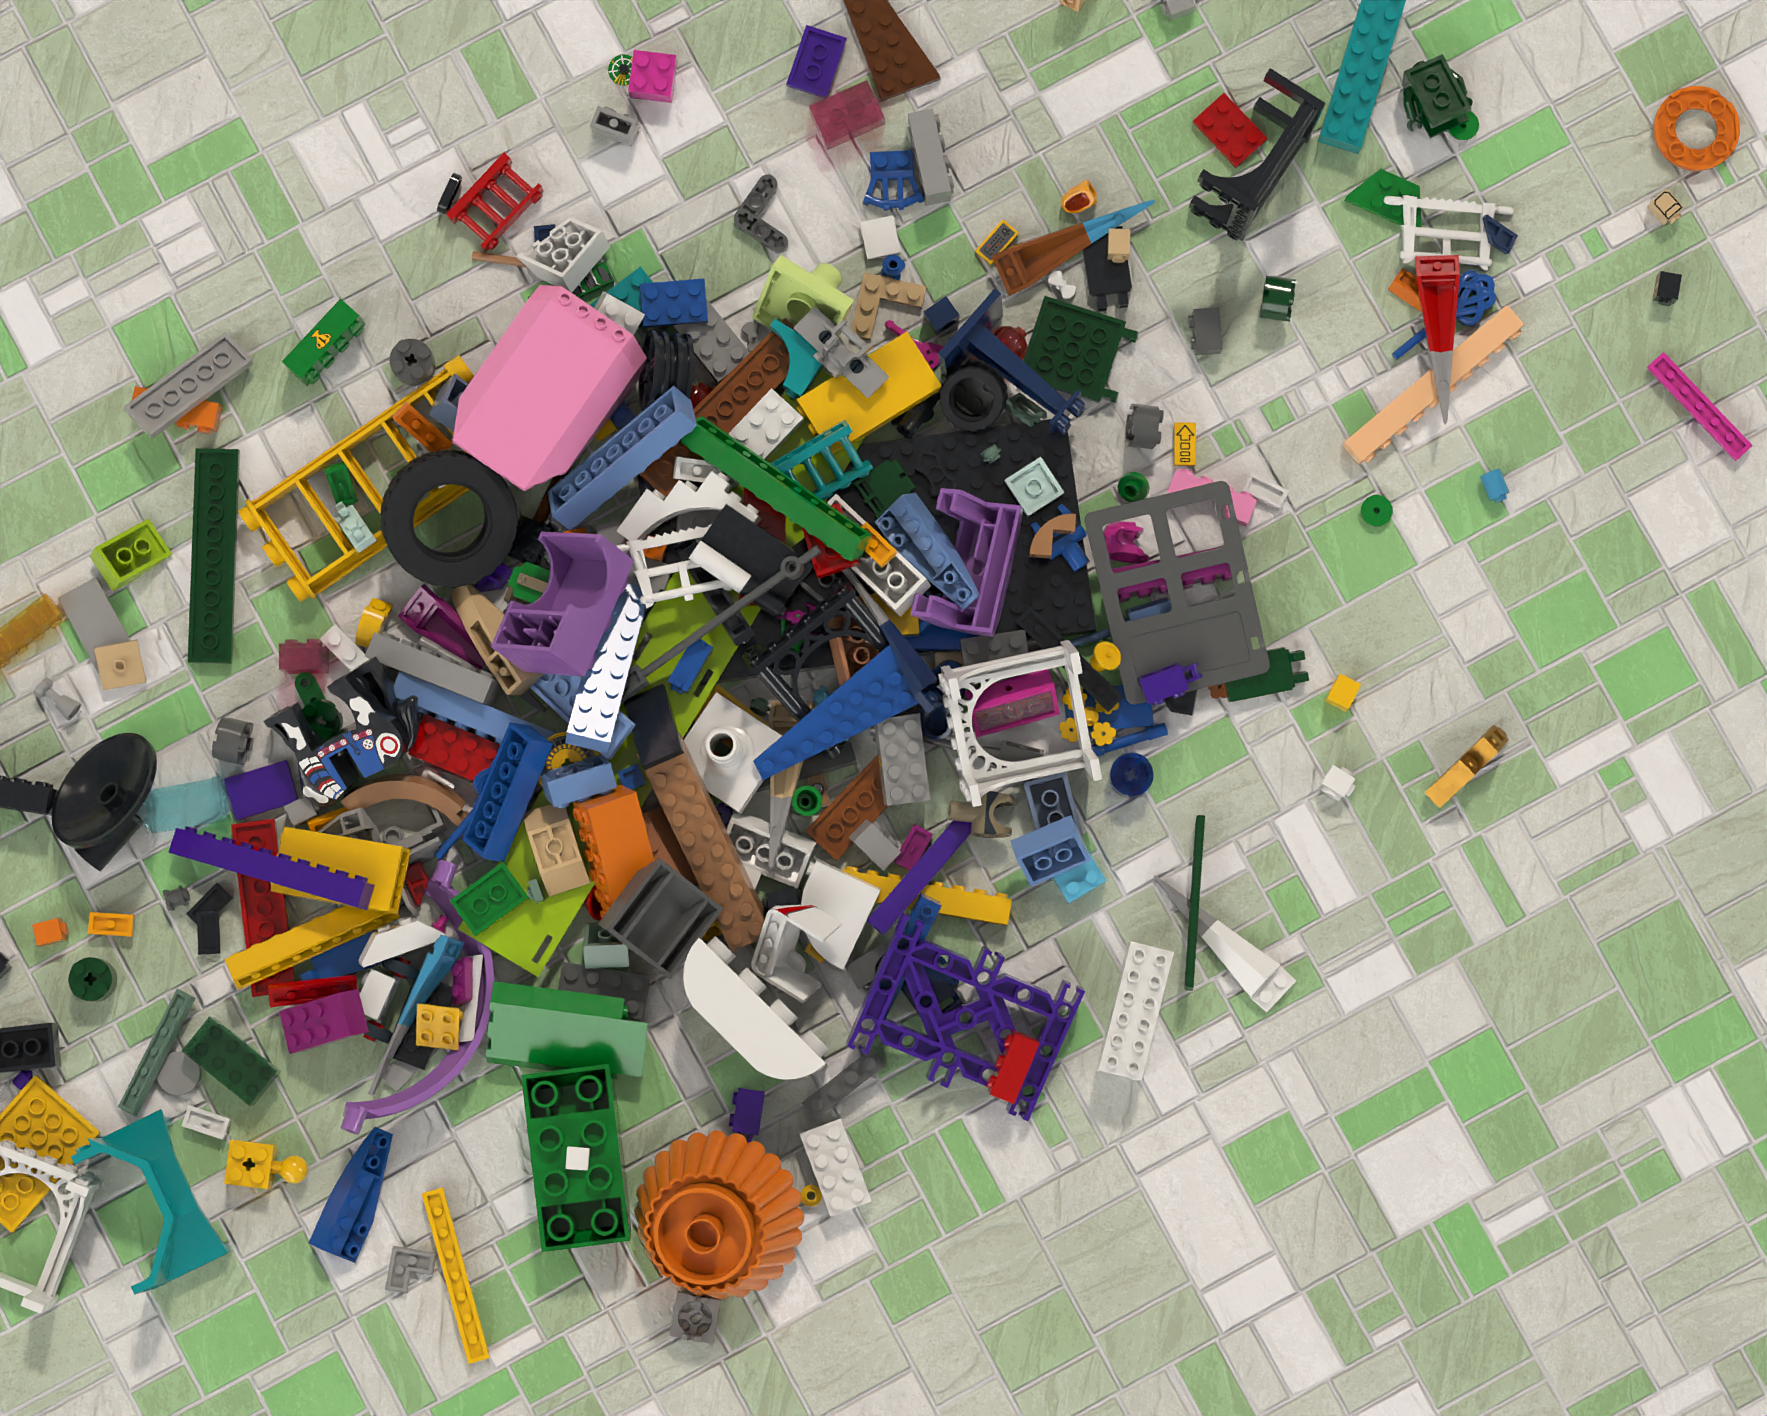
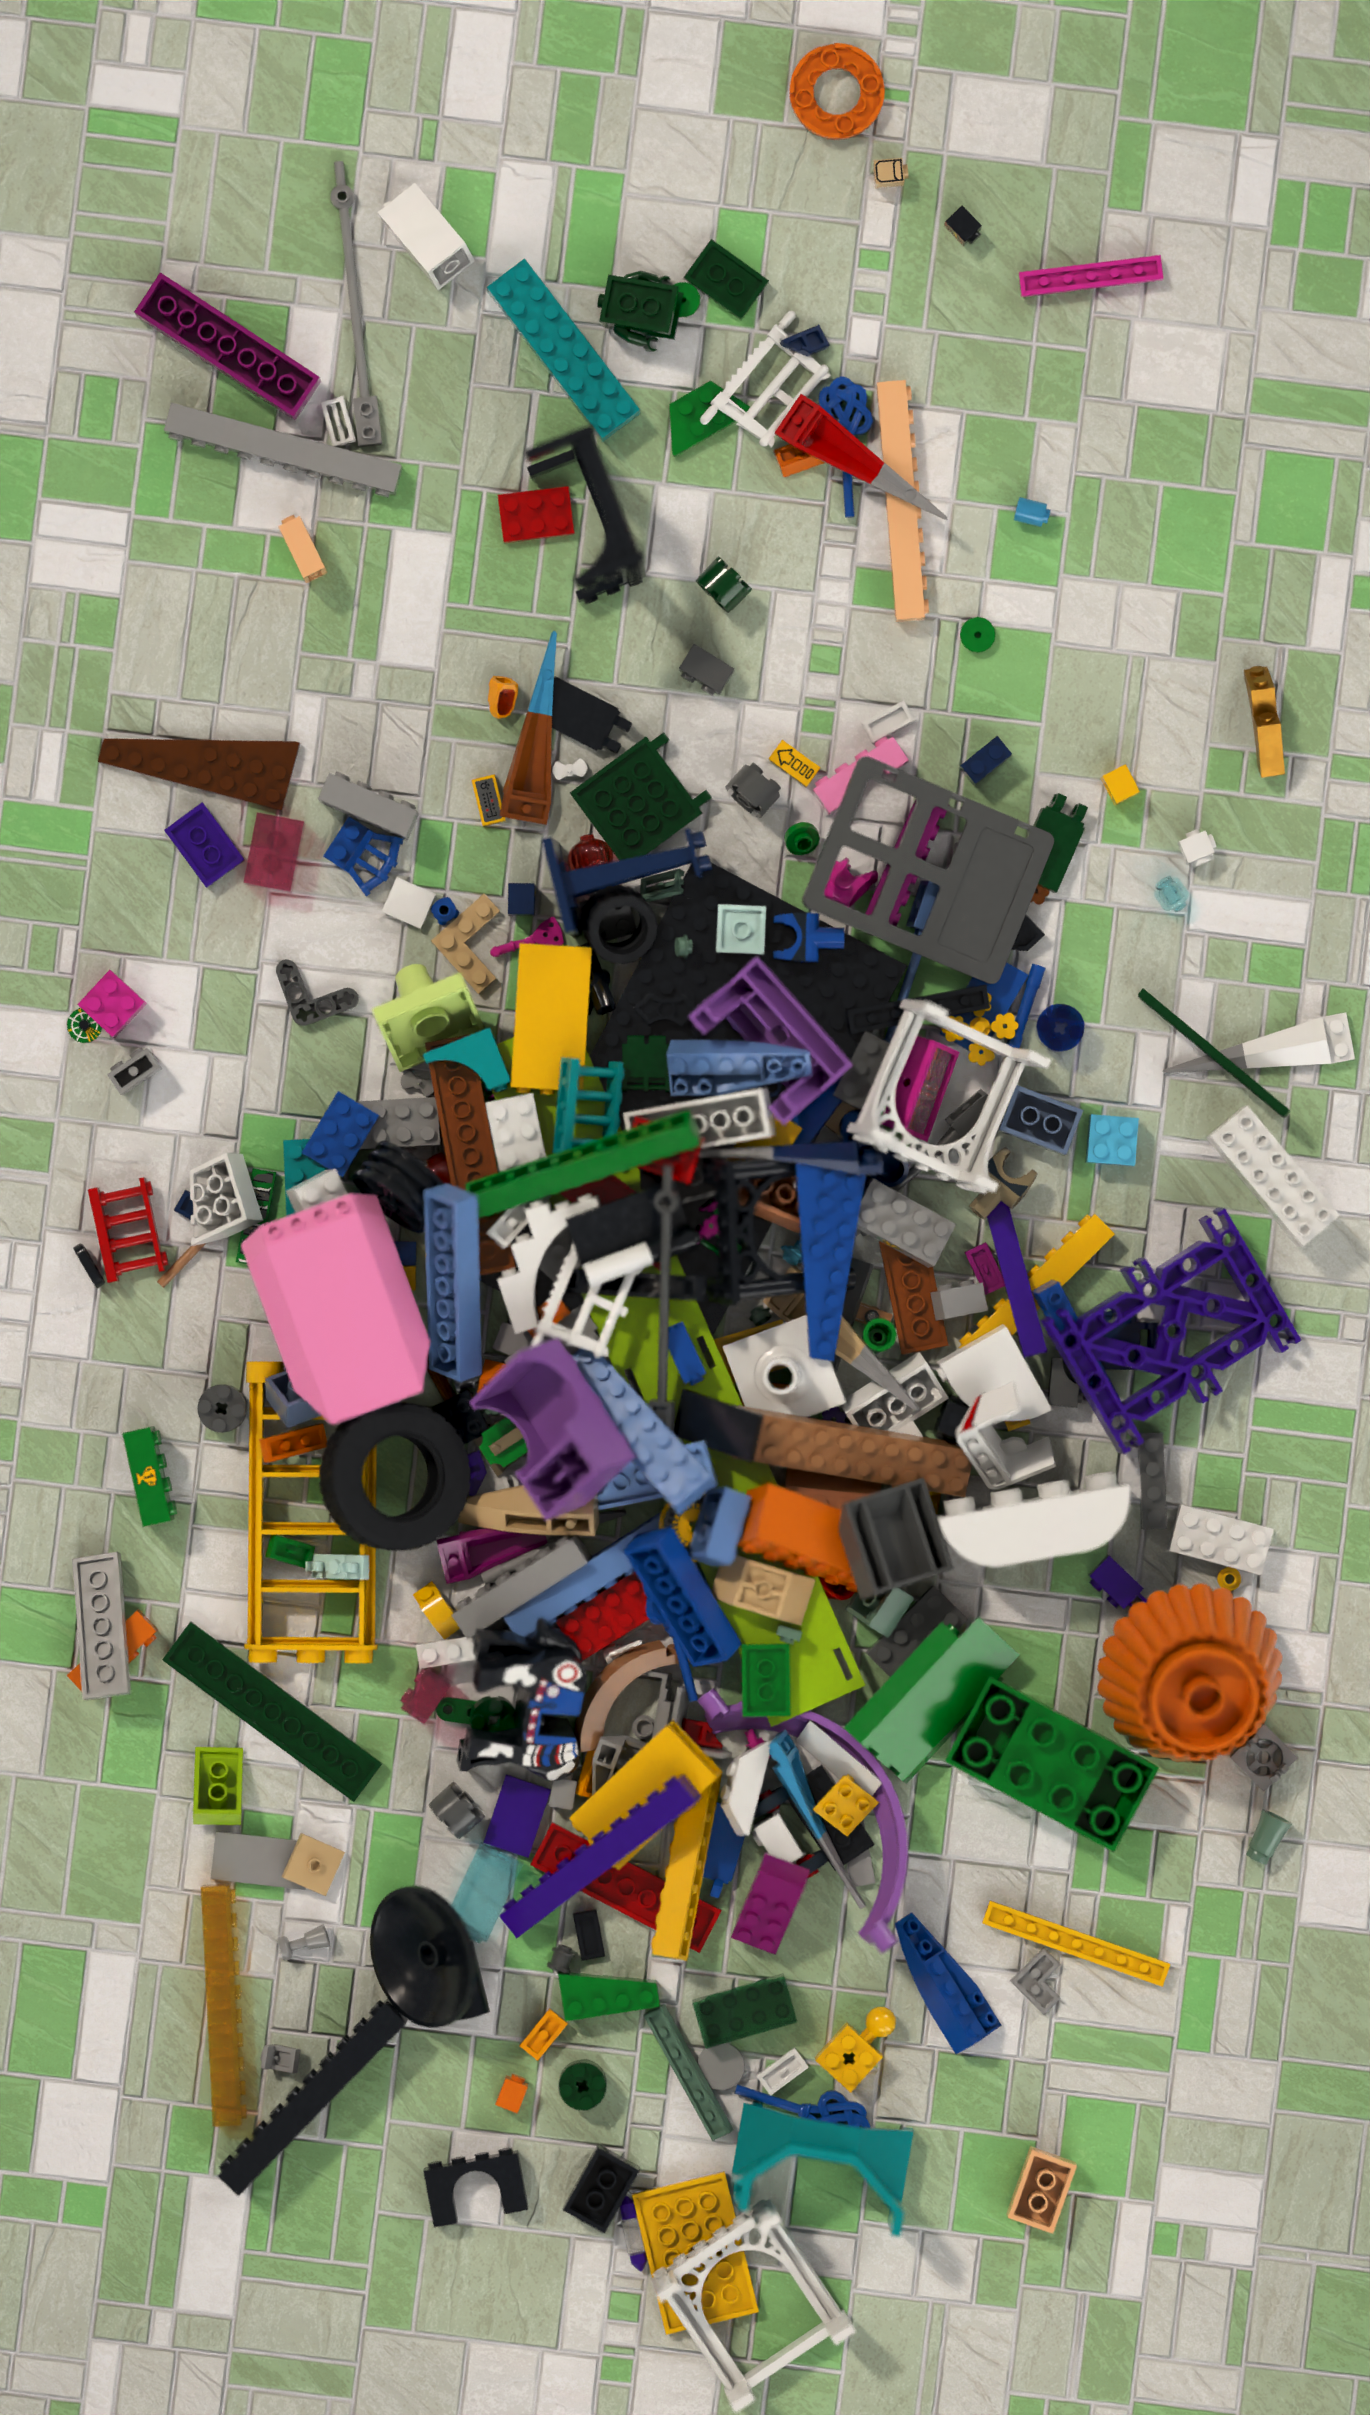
camera: 60 degrees left, 5 degrees up
black tile [197,909,221,955] -> none
red plate [268,975,357,1008] -> none
magenta plate [452,957,472,1006] -> none
white tile [565,1146,590,1170] -> none
blue plate [617,764,646,790] -> none
light grey piece [794,306,889,399] -> none
light orange plate [861,522,898,568] -> none
red brick [986,1030,1040,1104] -> none
medium blue brick [1011,815,1091,886] -> none
medium nougat brick [1029,514,1076,559] -> none
yellow piece [1090,642,1121,672] -> none
tan brick [1107,229,1130,263] -> none
dark purple brick [1137,662,1203,706] -> none
none -> green wedge [558,1971,660,2022]
none -> dark green plate [683,239,769,320]
none -> blue piece [735,2084,871,2128]
none -> dark blue brick [959,736,1012,786]
none -> light nougat brick [1006,2146,1077,2234]
none -> clear light blue head [1154,876,1189,912]
none -> sand green plant [1246,1809,1292,1865]

